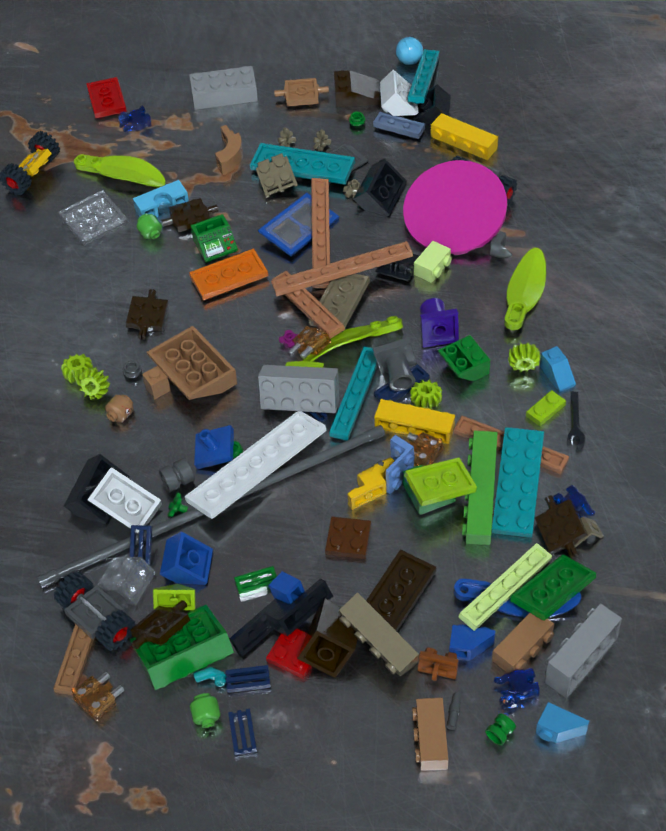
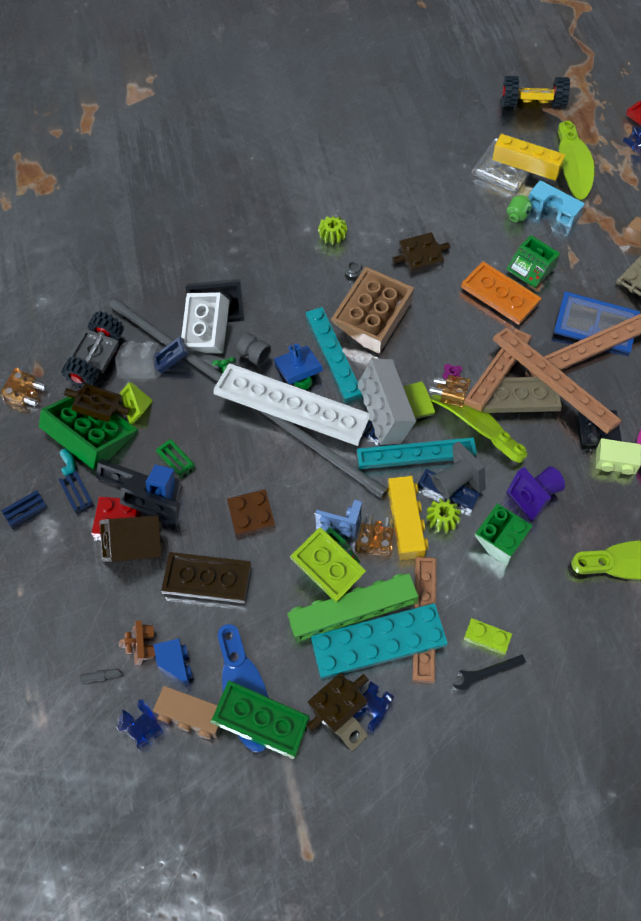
camera: 65 degrees right, 10 degrees up
medium nougat tile [53,624,94,696] -> none
lime gear [77,367,110,400] -> none
medium nougat head [105,395,133,422] -> none
medium nougat brick [142,366,171,400] -> none
blue slope [160,531,213,585] -> none
dark brown plate [161,198,218,232] -> none
bright green head [190,693,221,728] -> none
dark tan slope [339,592,419,676] -> none
yellow plate [347,457,394,510] -> none
medium nougat brick [412,698,448,771] -> none
yellowish green plate [458,543,552,631] -> none
green wheel [485,713,516,746] -> none
lime gear [508,342,540,372] -> none
dark azure slope [536,702,590,743] -> none
dark azure slope [540,346,576,393] -> none
light grey brick [545,603,622,698] -> none
none -> teal plate [305,307,363,403]
none -> yellow brick [492,134,565,181]

